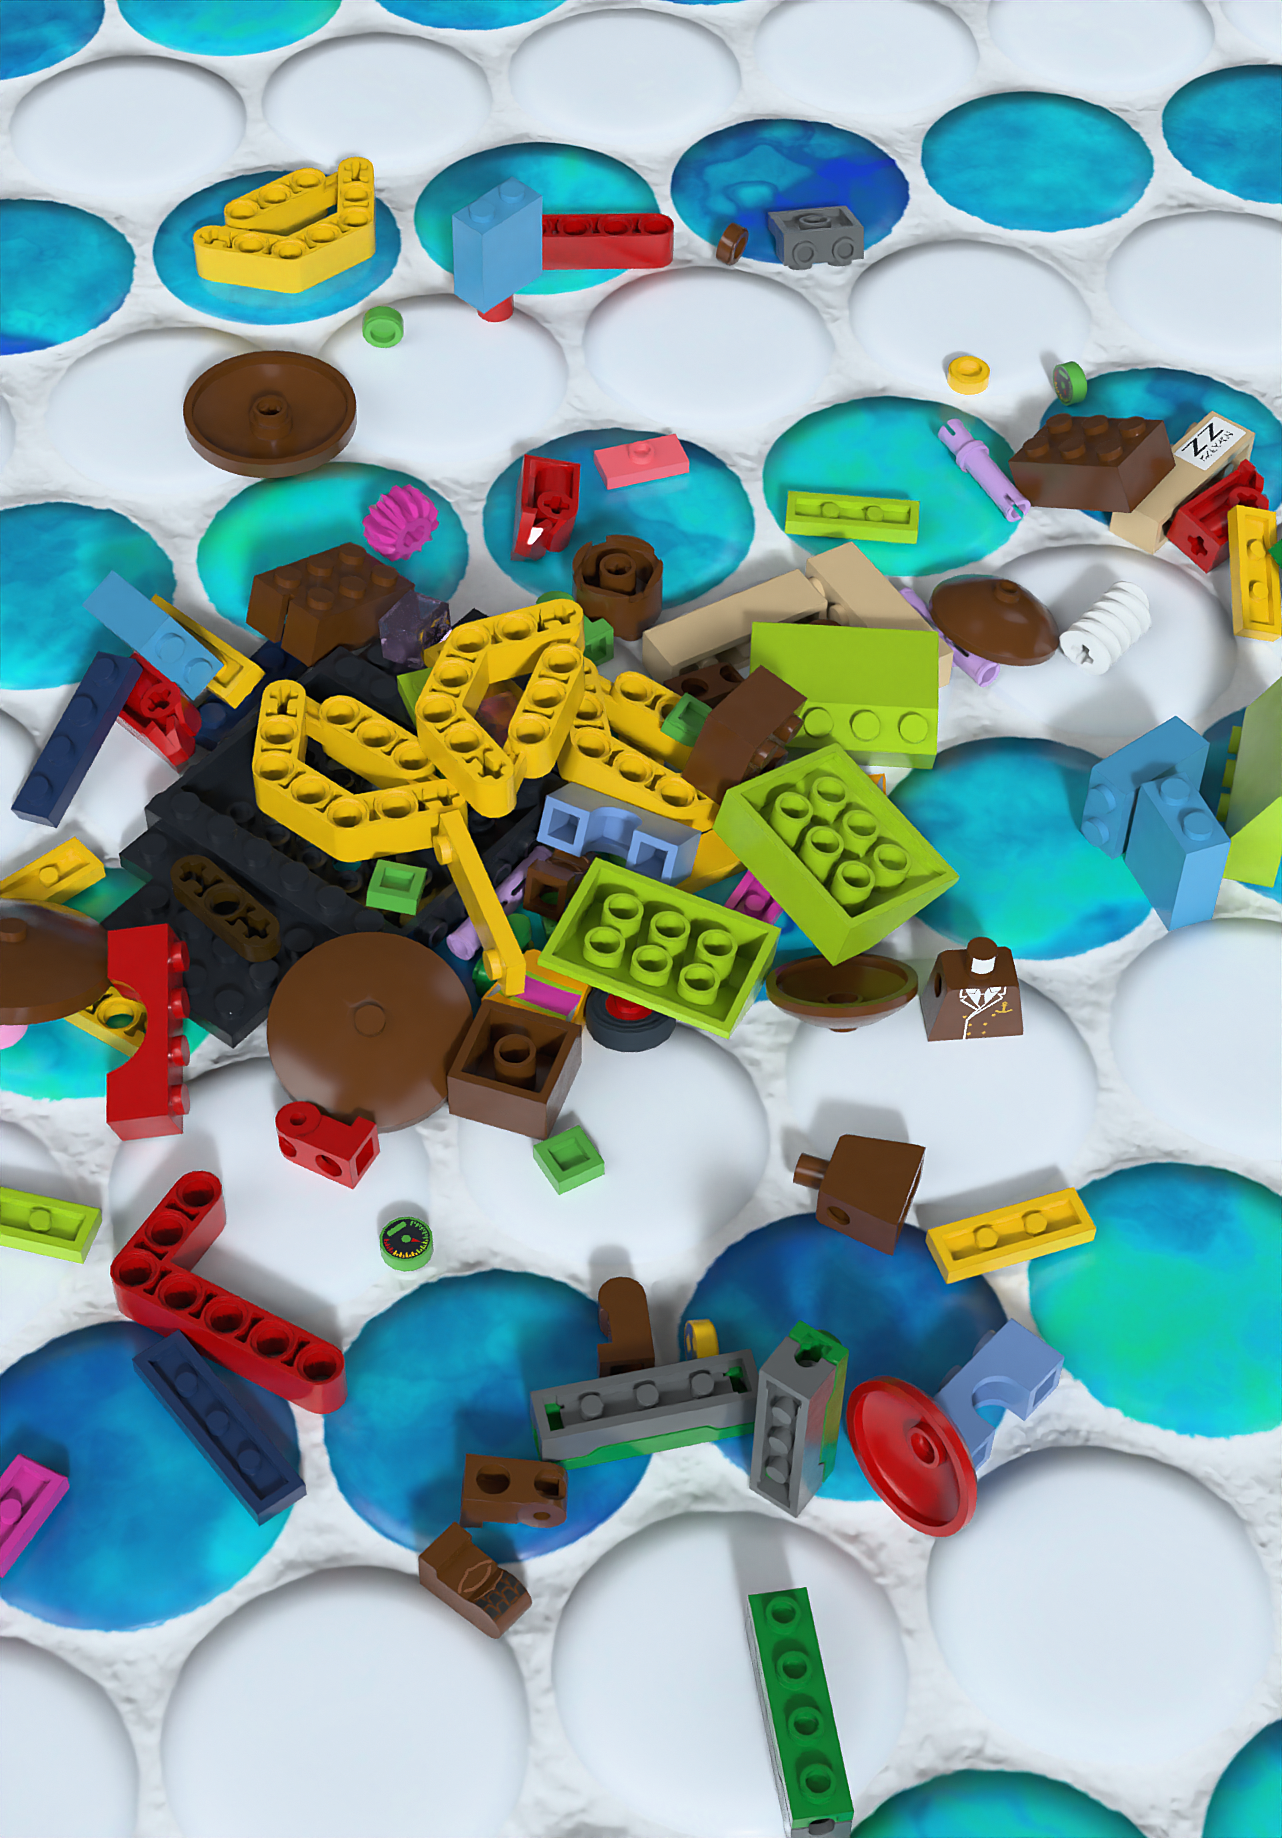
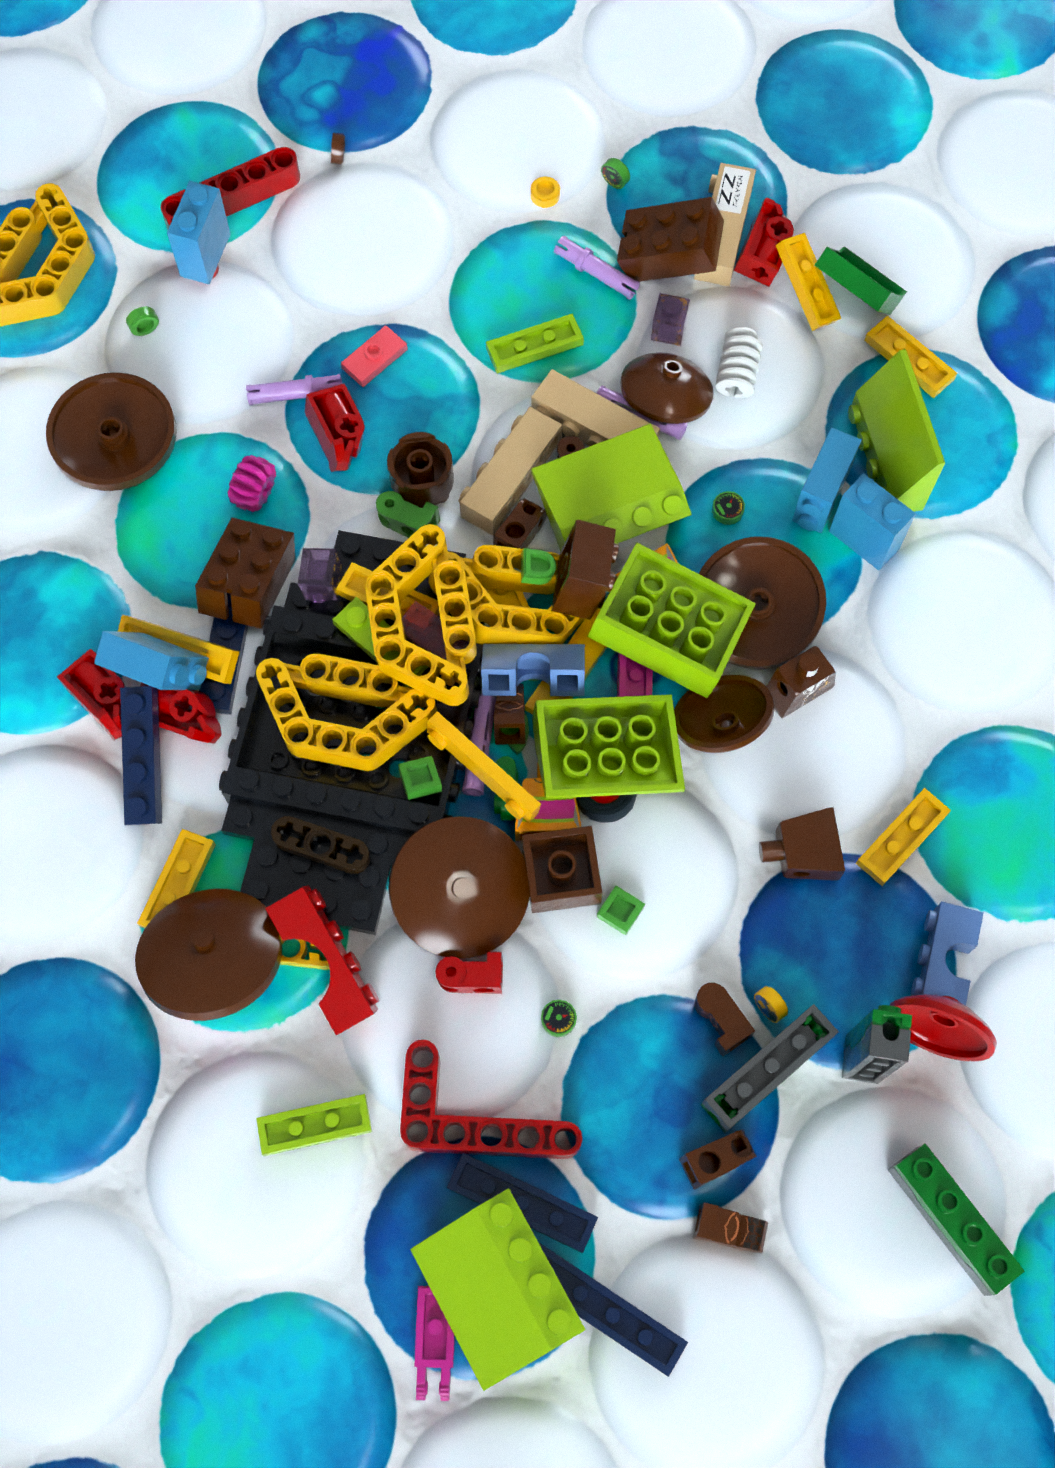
camera: 25 degrees left, 20 degrees up
dark grey plate [768,205,864,270] -> none
none -> red piece [57,649,126,741]
none -> lavender pin [246,374,342,405]
none -> lime slope [410,1188,586,1391]
none -> dark blue plate [538,1242,688,1377]
none -> clear purple brick [651,293,690,346]
none -> reddish brown dish [699,536,826,669]
none -> tile [712,491,745,525]

